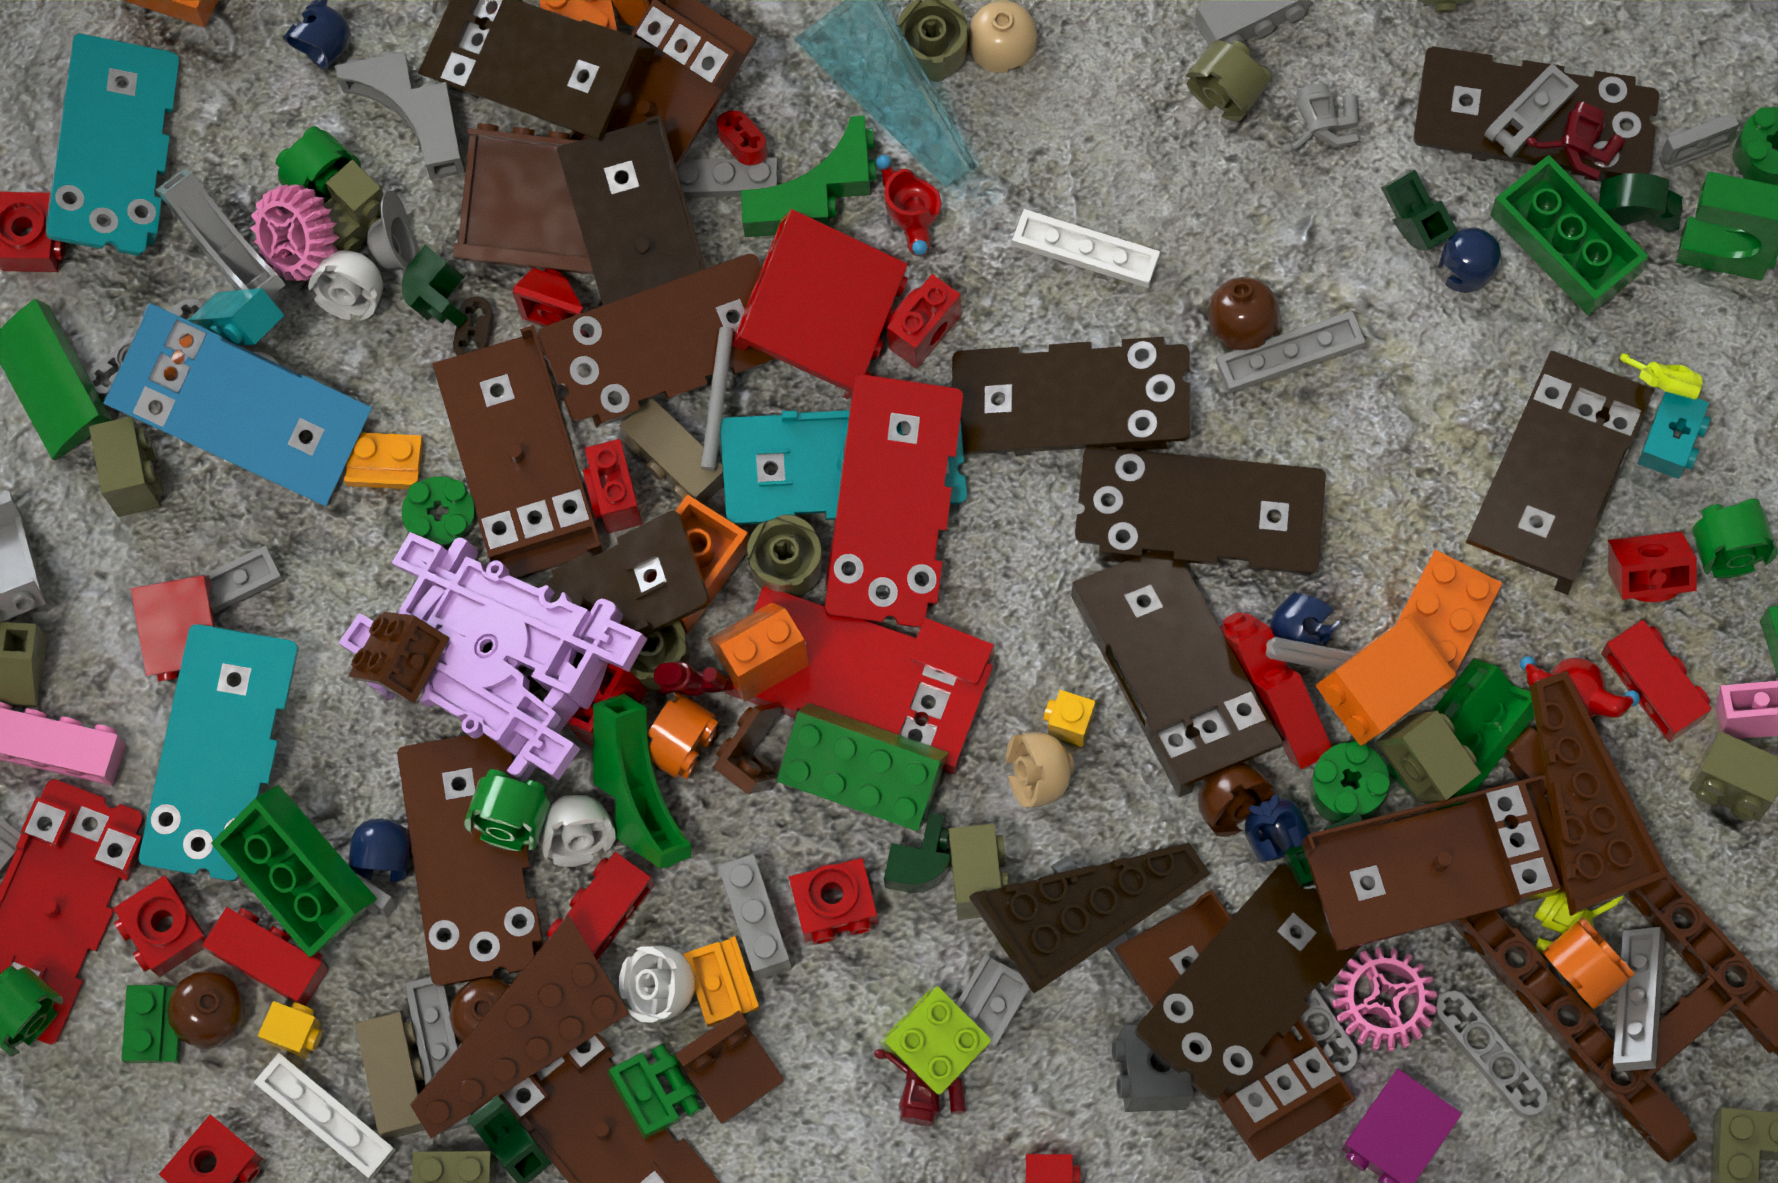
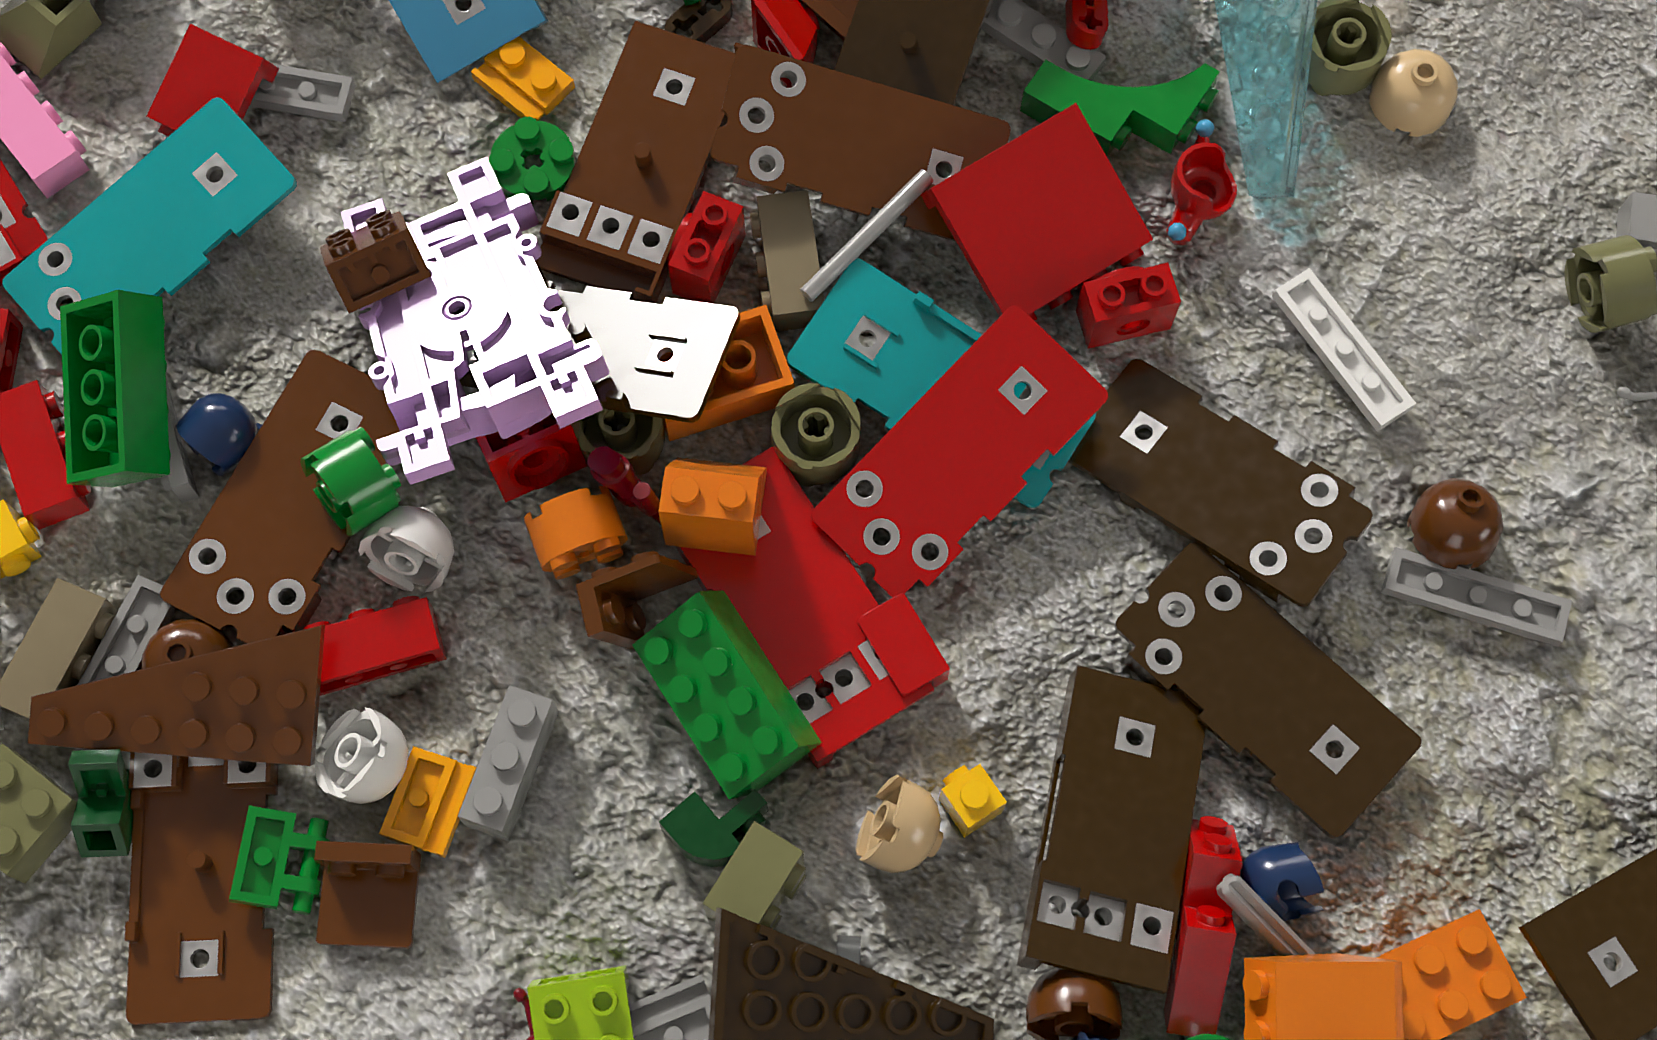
camera: 30 degrees right, 0 degrees up
green arch [593,694,691,869] -> none
red brick [788,858,878,945] -> none

